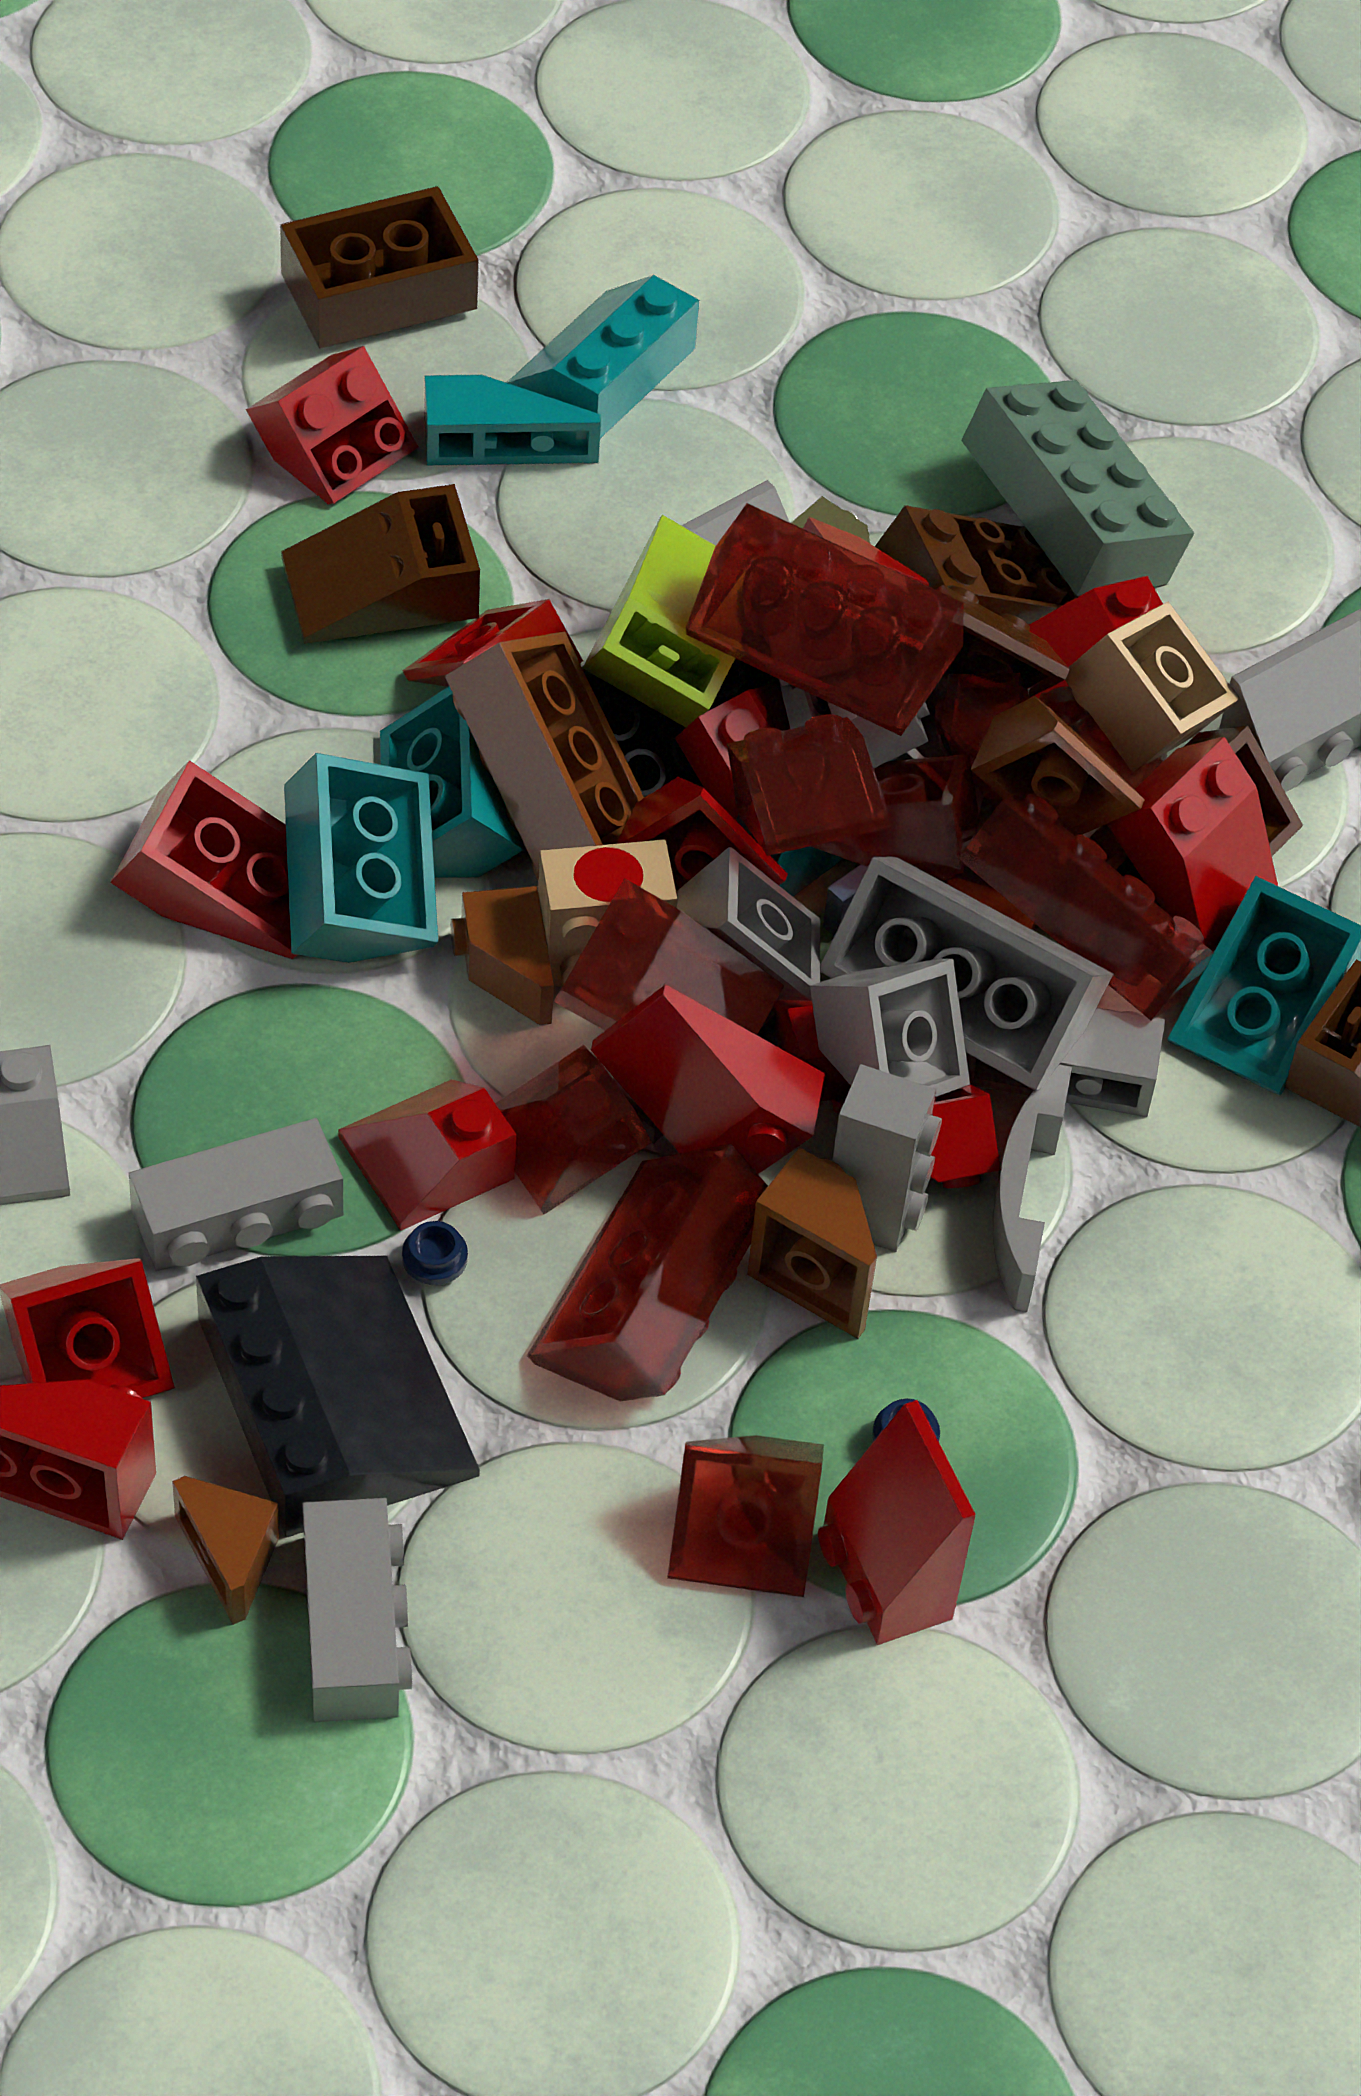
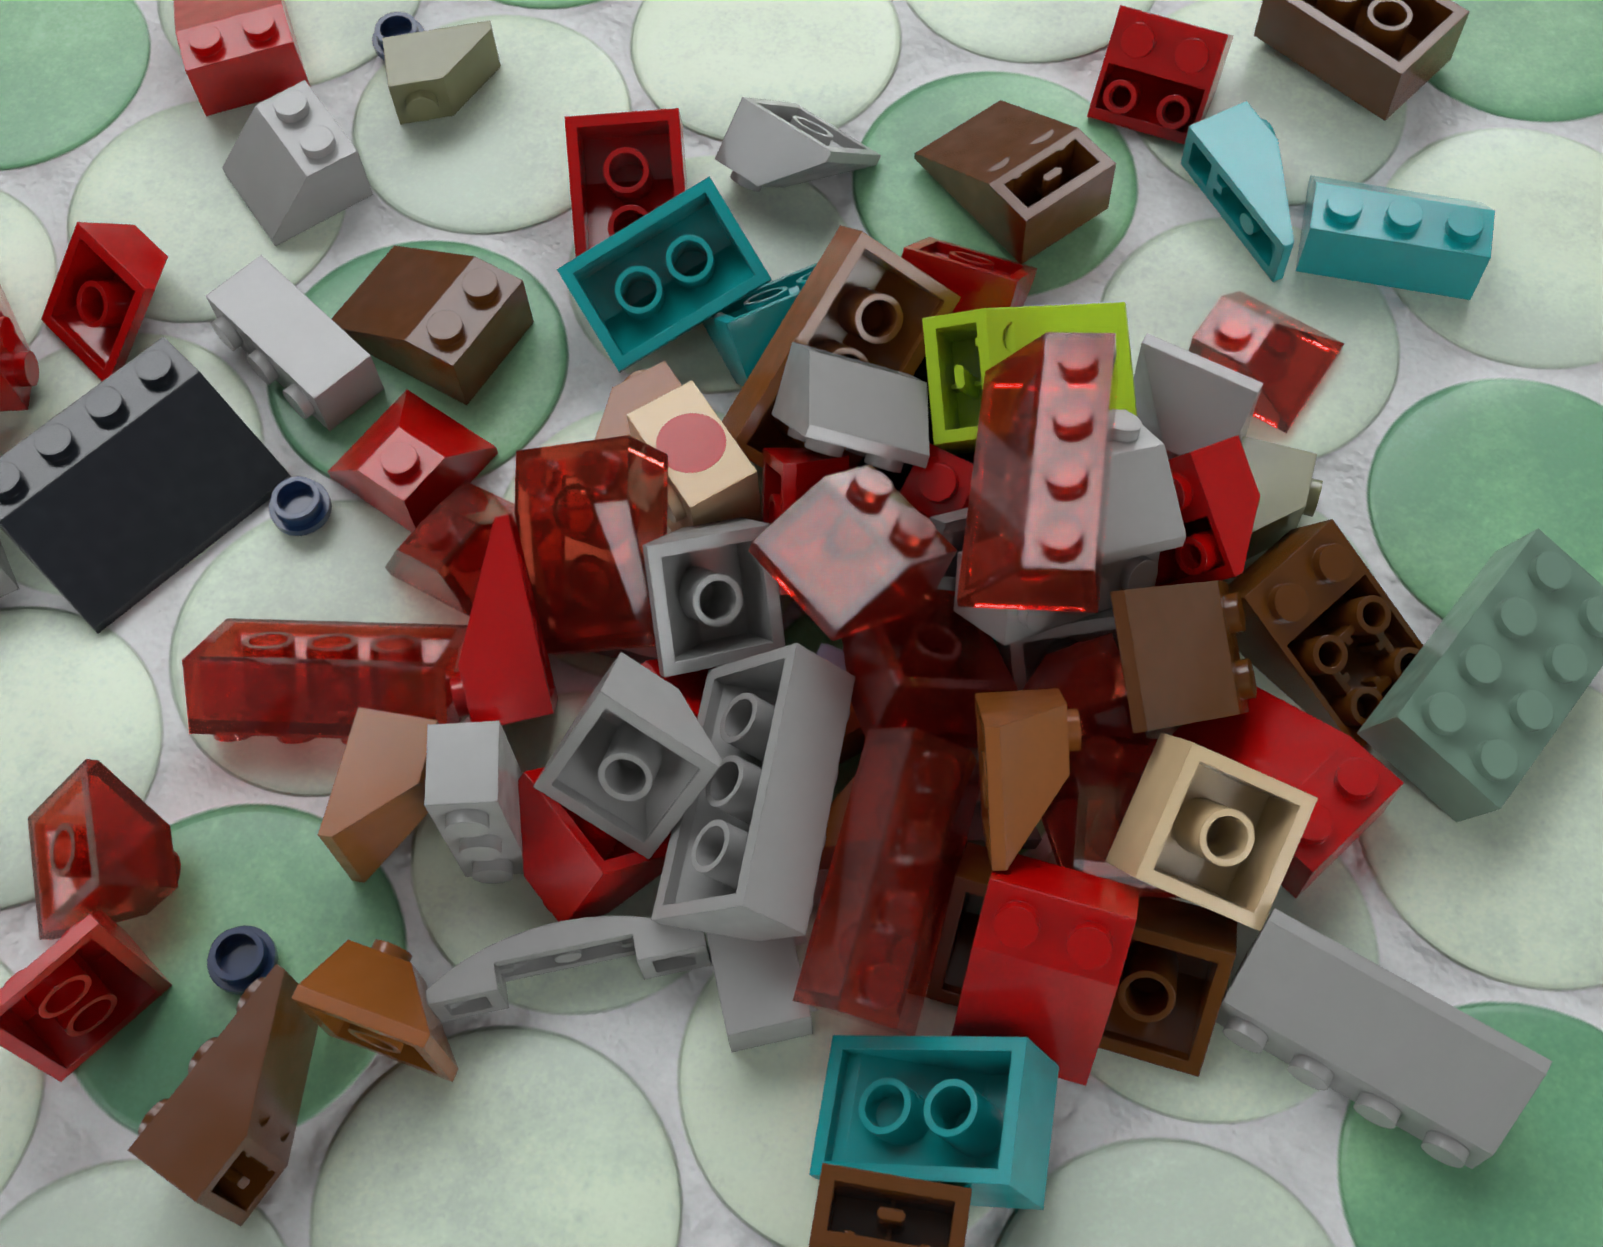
camera: 75 degrees right, 10 degrees up
none -> reddish brown slope [128,964,318,1226]
none -> dark orange slope [291,939,458,1082]
none -> reddish brown slope [331,245,534,405]
none -> light grey slope [715,97,881,192]
none -> light grey slope [772,342,930,473]
none -> clear red slope [1189,291,1345,433]

